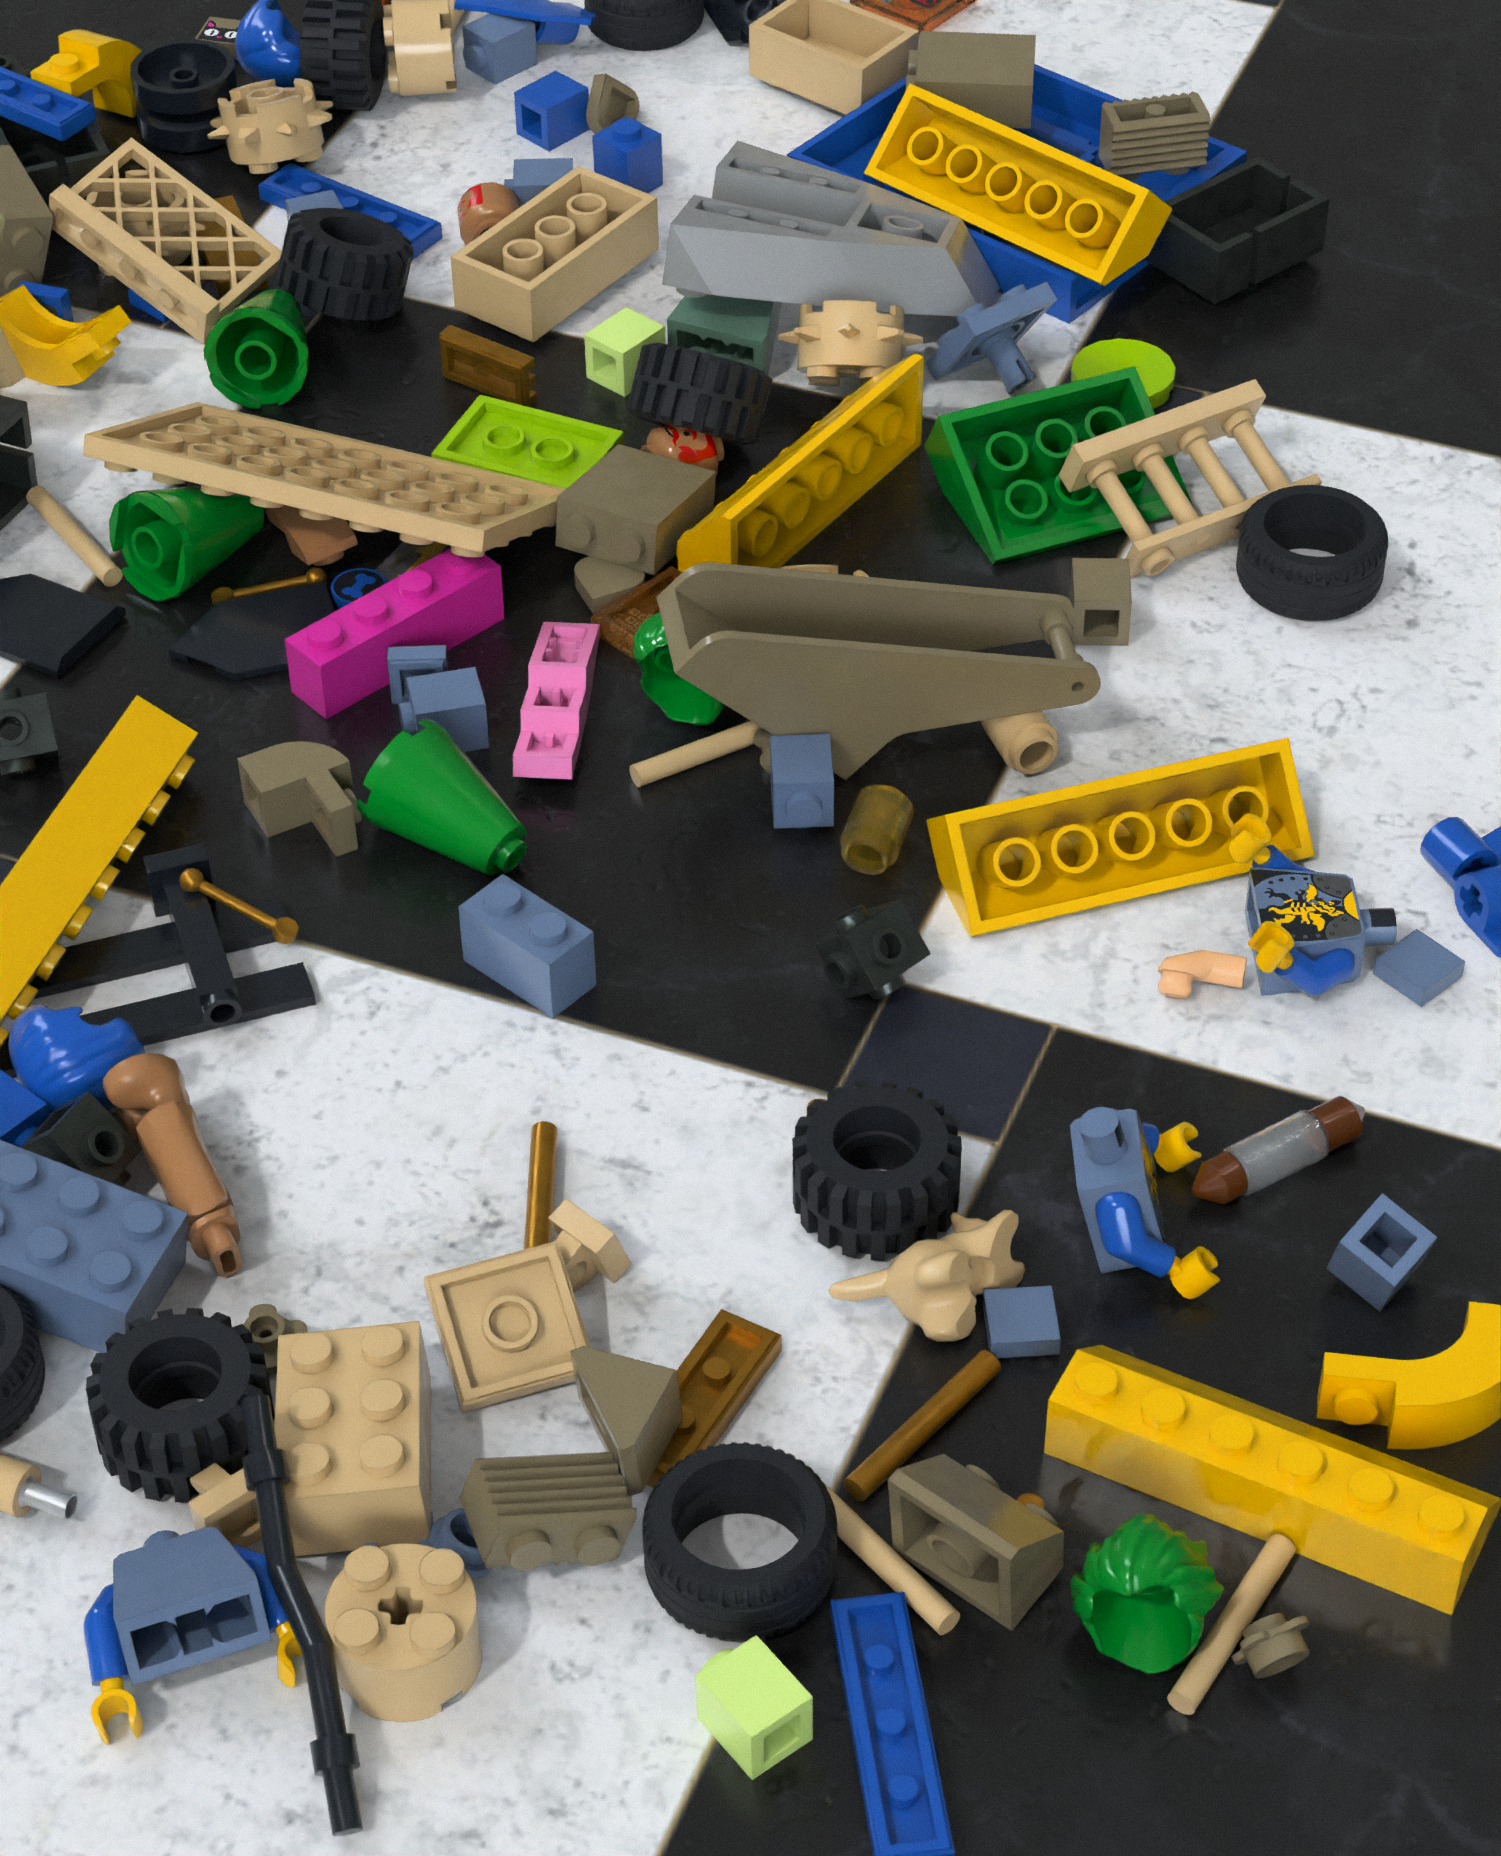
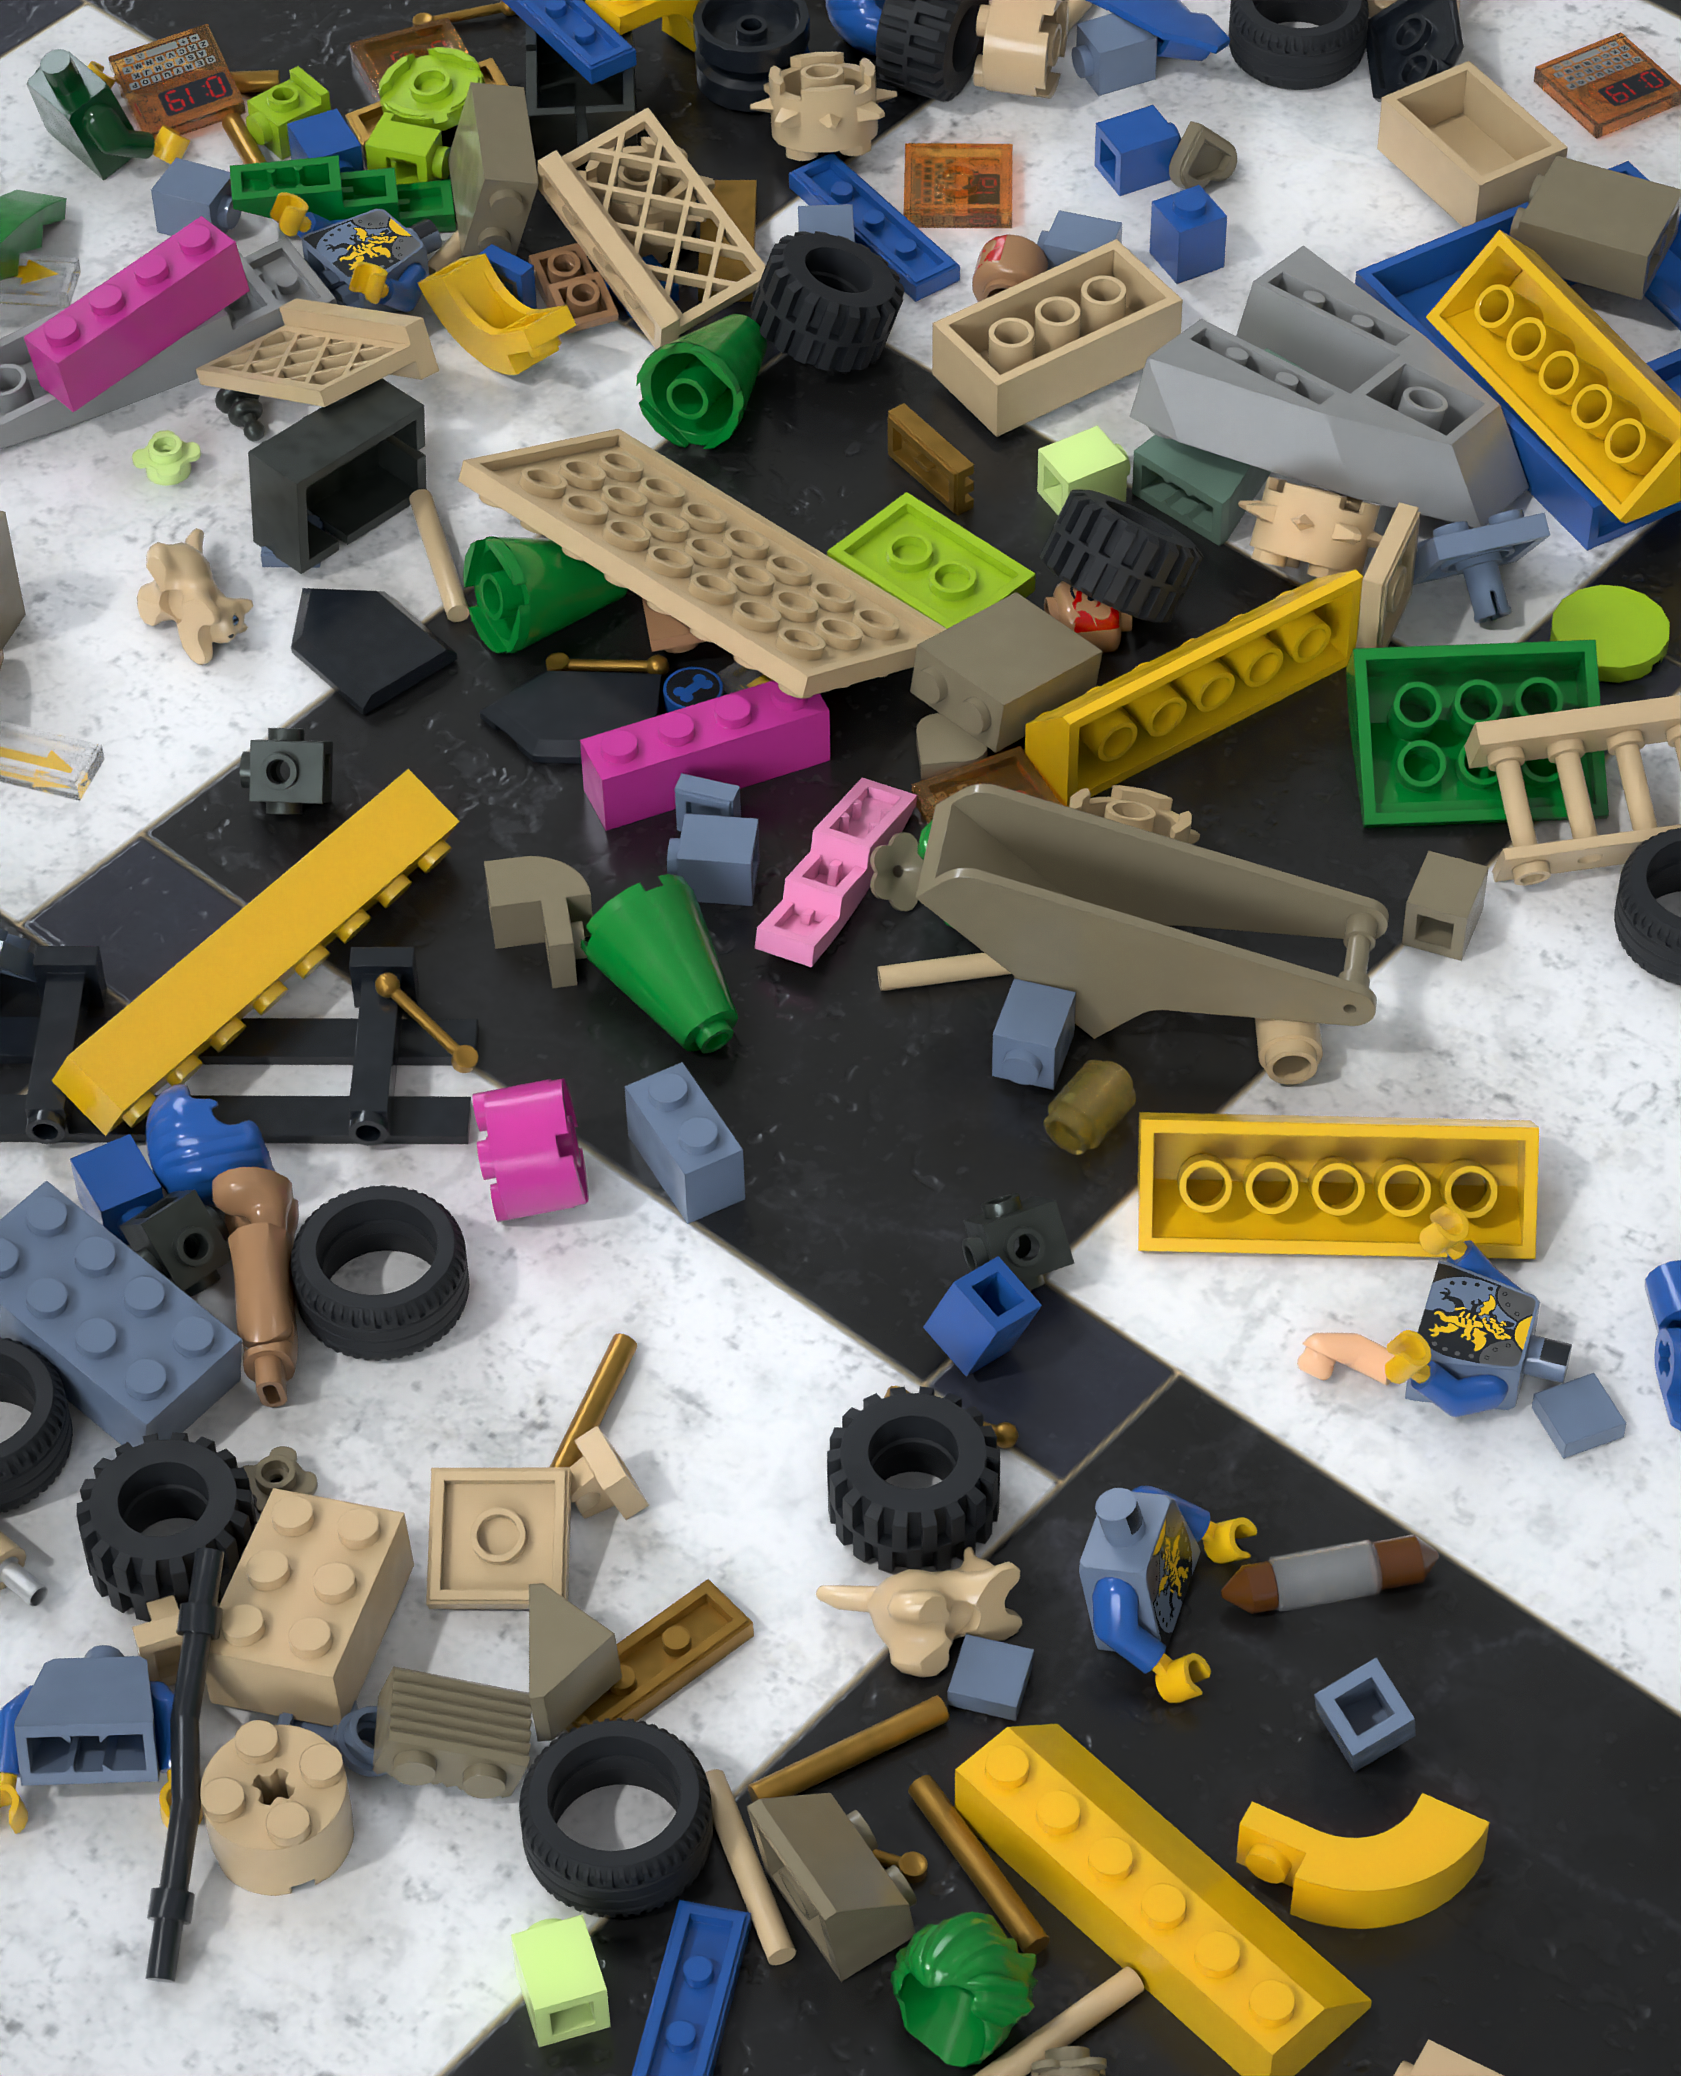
camera: 20 degrees right, 5 degrees up
none -> black tyre [291,1185,470,1361]
none -> dark pink brick [472,1078,589,1222]
none -> medium nougat slope [528,243,618,334]
none -> dark tan plant [870,832,924,911]
none -> clear orange tile [903,143,1013,228]
none -> pearl gold bar [908,1775,1050,1955]
none -> blue brick [923,1256,1042,1377]
none -> tan tile [1356,502,1421,649]

